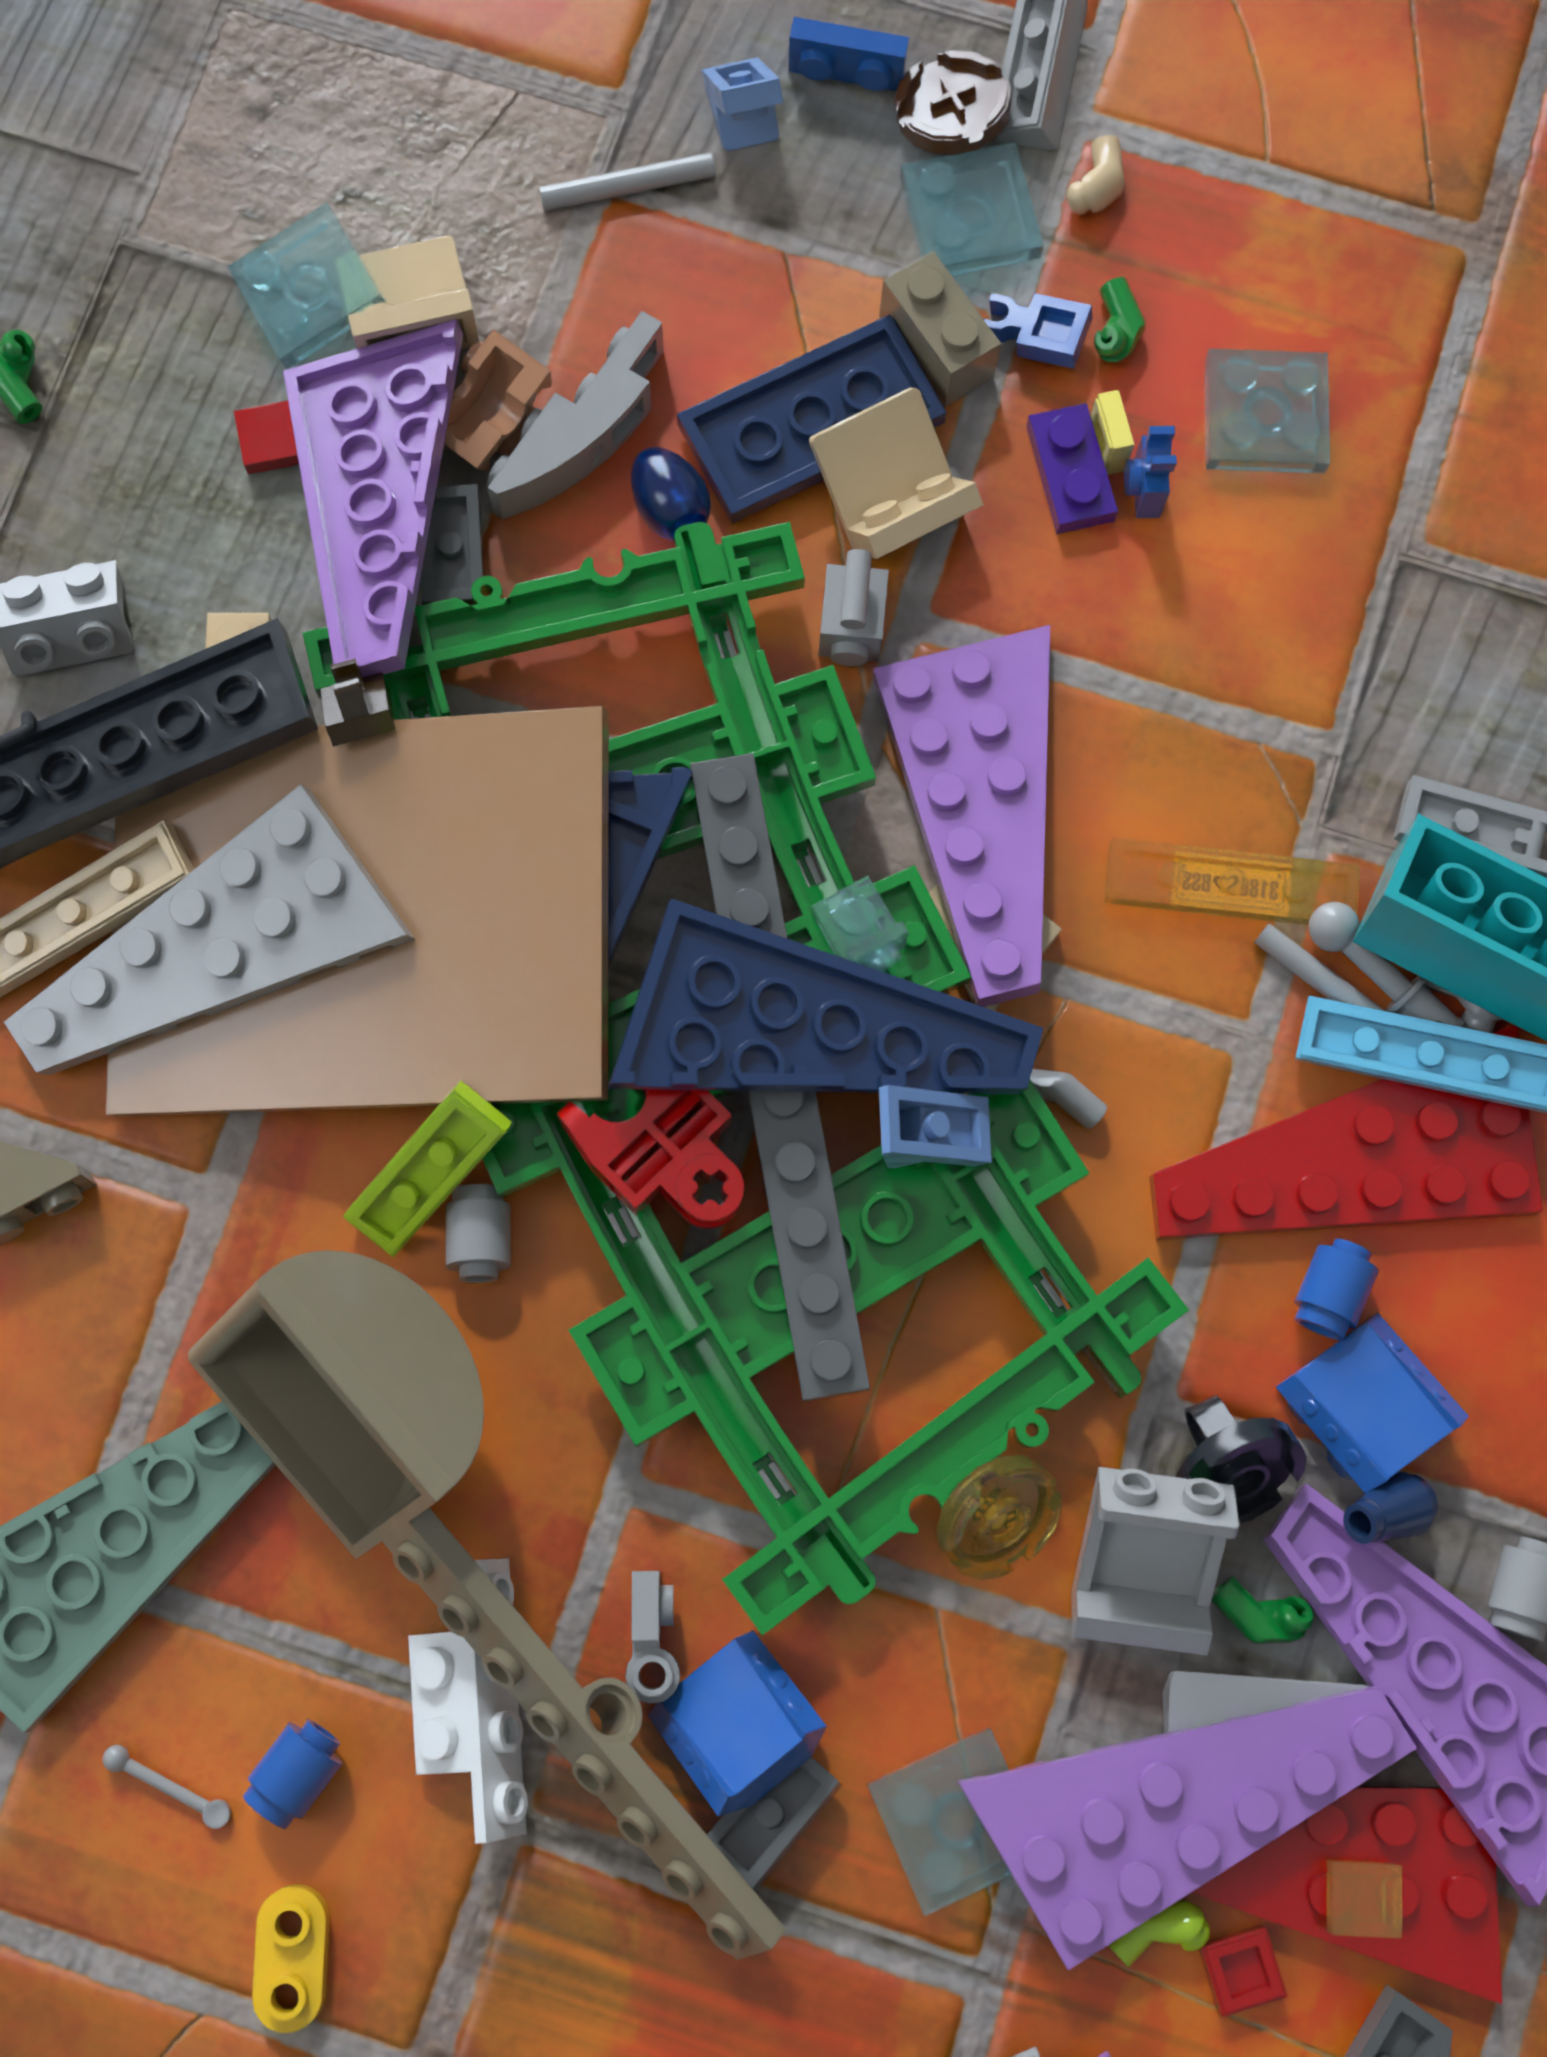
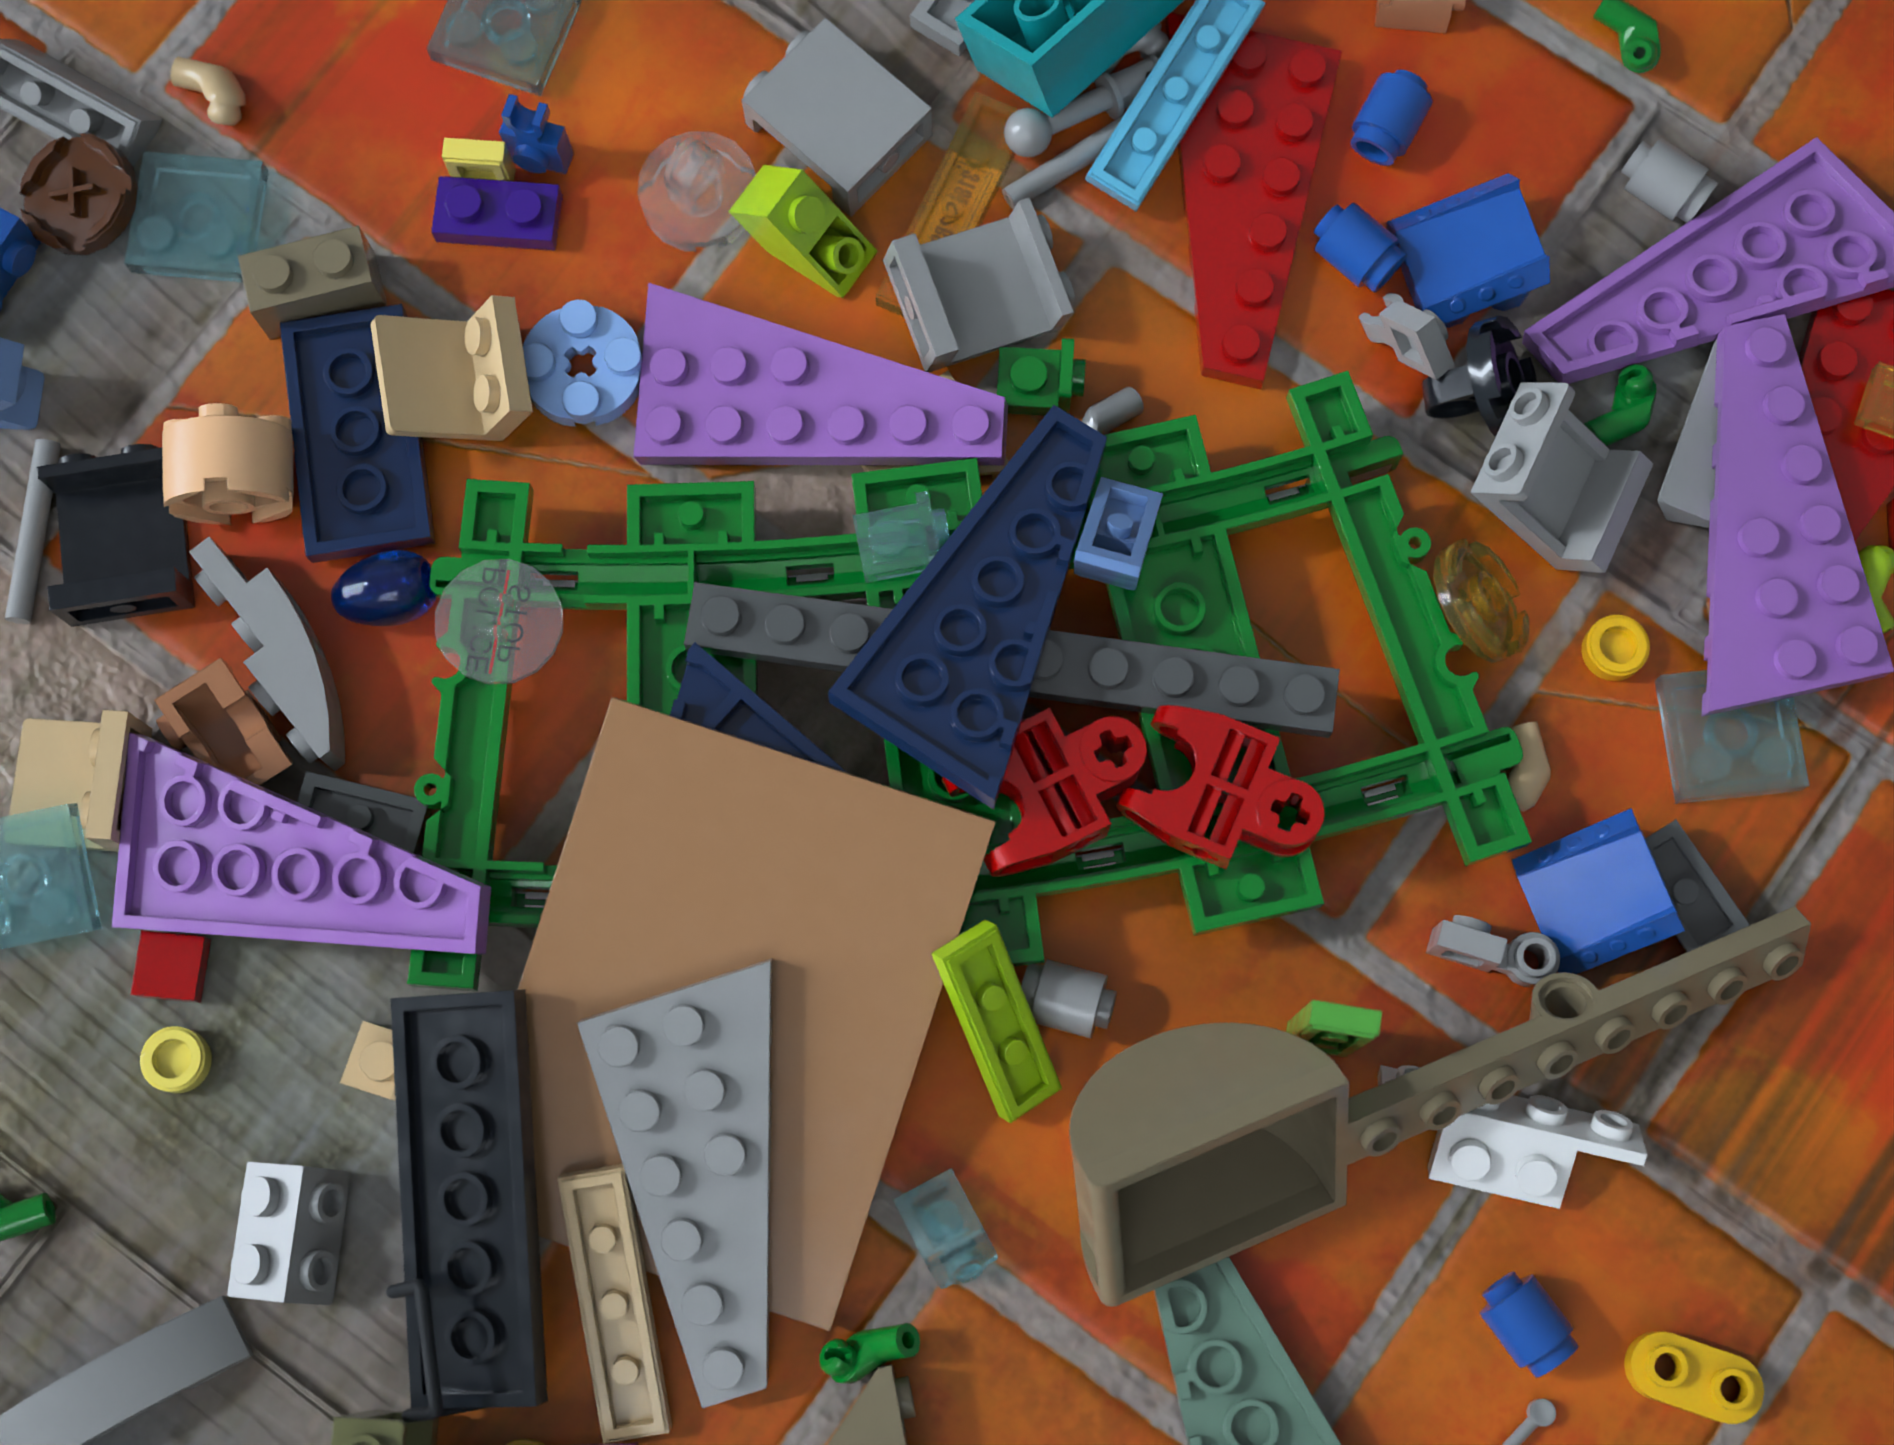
camera: 65 degrees left, 0 degrees up
dark brown tile [321,658,396,747] -> none
light grey brick [818,549,889,666] -> none
plate [984,293,1092,369] -> none
green arm [1094,277,1146,362] -> none
dark blue cone [1343,1472,1438,1544] -> none
none -> black panel [37,444,195,627]
none -> light yellow tile [140,1026,212,1093]
none -> light nougat brick [162,403,294,525]
none -> clear piece [435,559,563,685]
none -> light blue plate [523,299,642,427]
none -> clear tile [638,131,756,252]
none -> lime slope [728,165,878,298]
none -> light grey panel [741,18,933,217]
none -> green arm [819,1323,920,1384]
none -> light grey panel [883,197,1075,373]
none -> clear light blue bracket [893,1168,998,1289]
none -> green bracket [997,338,1086,416]
none -> red piece [1116,705,1324,870]
none -> bright green tile [1286,1000,1382,1057]
none -> blue brick [1350,70,1433,166]
none -> light grey plate [1359,293,1455,380]
none -> tan arm [1508,722,1551,812]
none -> yellow tile [1581,615,1650,681]

